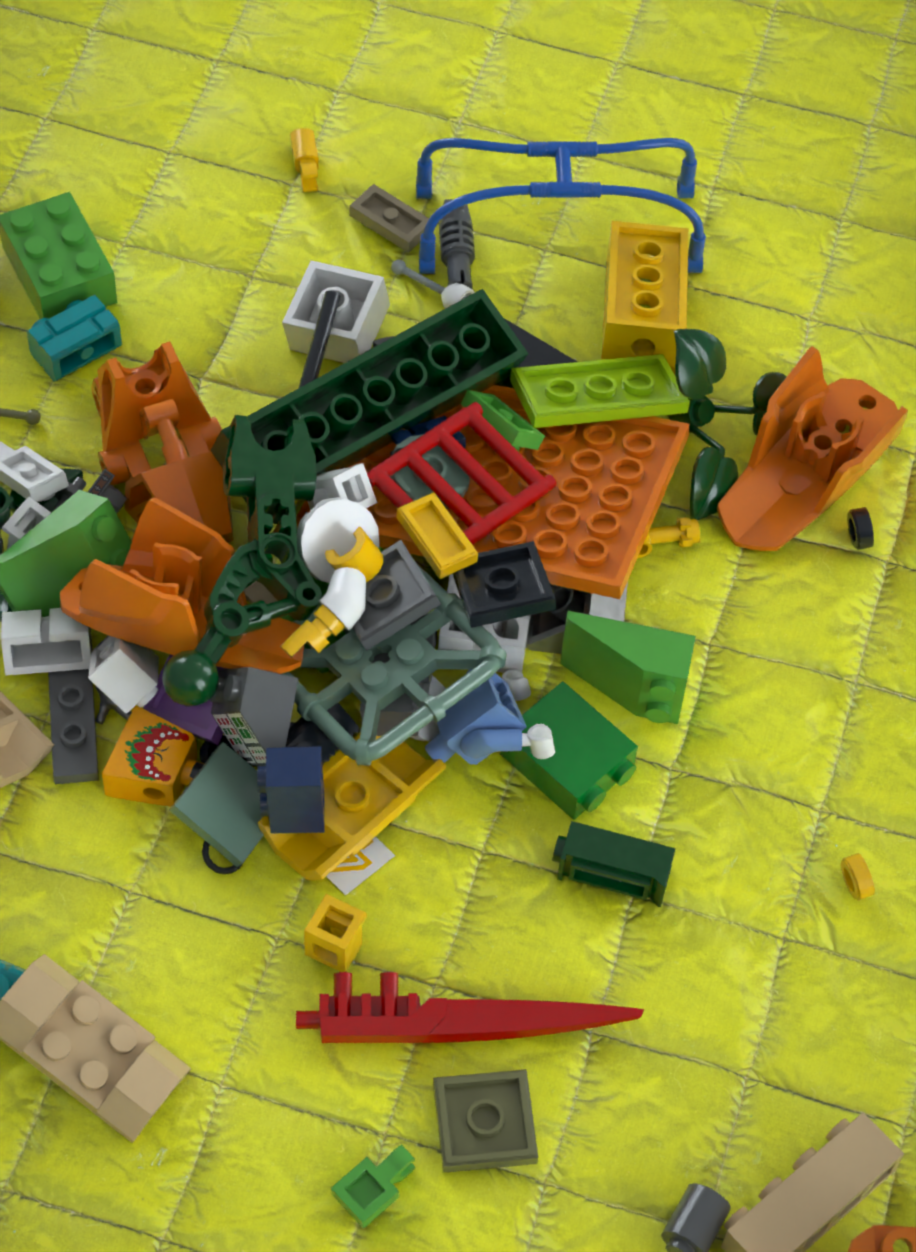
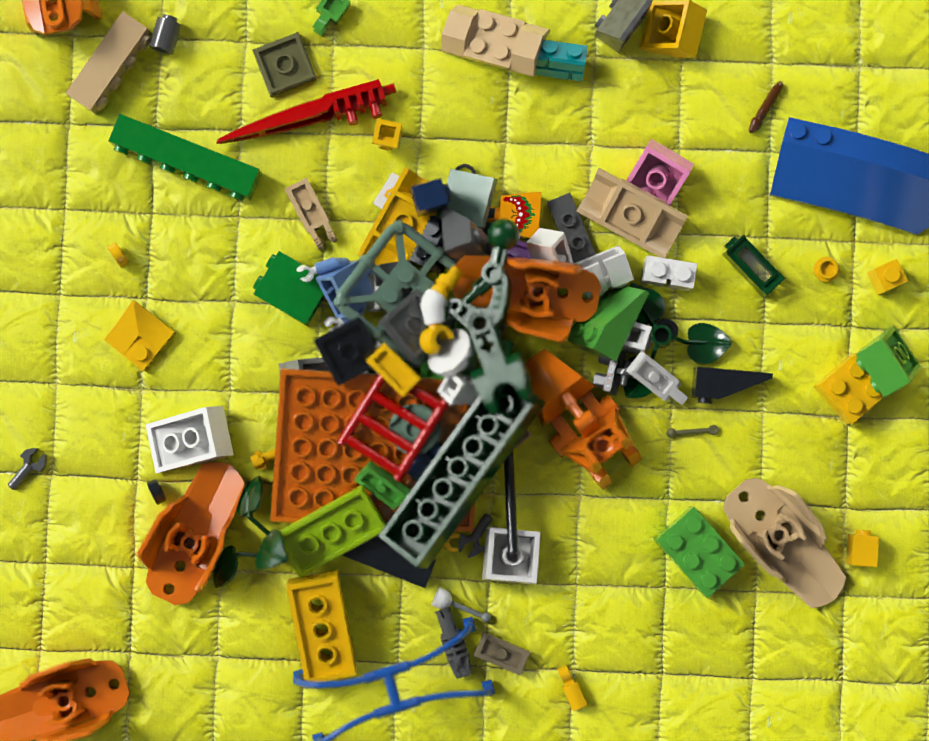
camera: 165 degrees right, 30 degrees up
teal brick [26,295,122,382] -> none
dark green window [552,821,676,907] -> none
bright green slope [560,611,696,724] -> none
none -> yellow plate [104,300,176,372]
none -> green brick [108,114,262,202]
none -> white slope [146,406,234,473]
none -> tan hinge [285,177,338,250]

